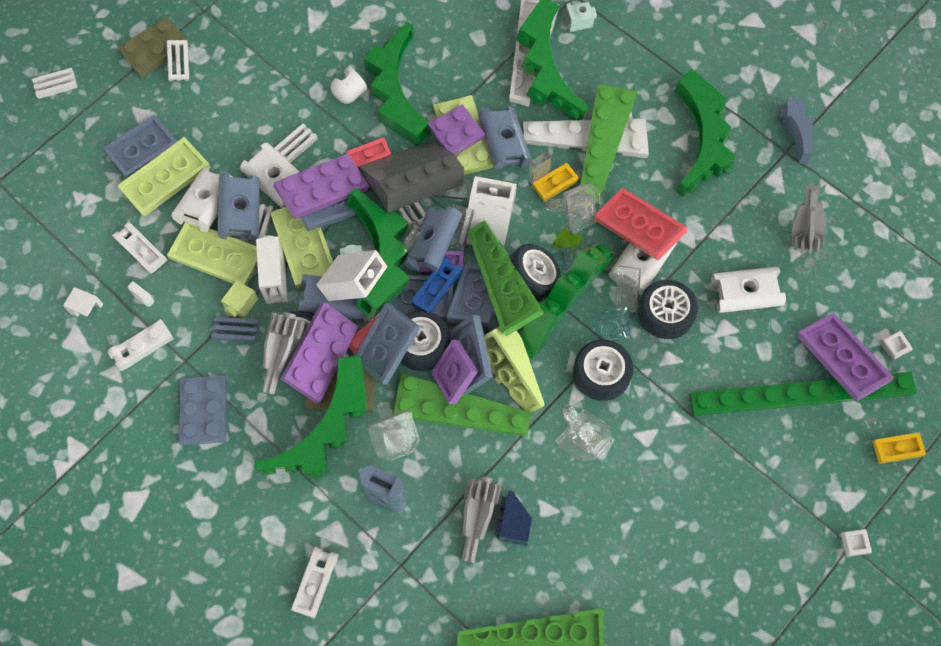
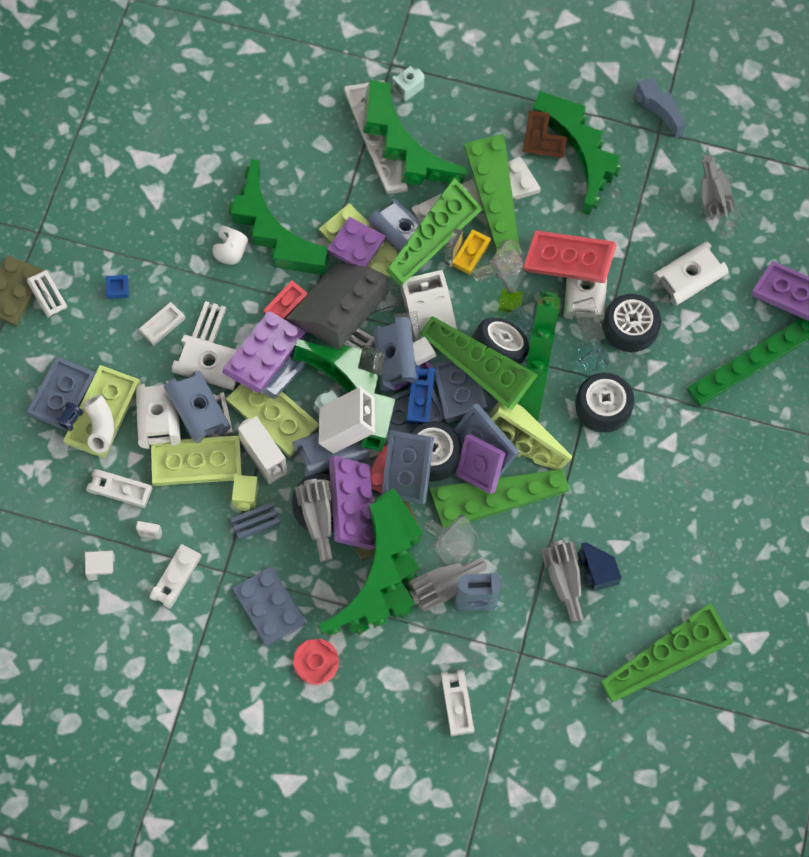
camera: 30 degrees left, 0 degrees up
clear piece [555,406,612,462] -> none
none -> dark blue bush [55,402,84,431]
none -> white cylinder [83,394,114,453]
none -> blue plate [106,275,129,299]
none -> white tile [139,302,186,346]
none -> coral tile [293,639,339,685]
none -> green arch [318,496,412,637]
none -> bright green wing [386,178,483,287]
none -> light grey piece [408,557,487,612]
none -> white tile [413,337,436,366]
none -> reddish brown plate [523,110,567,158]

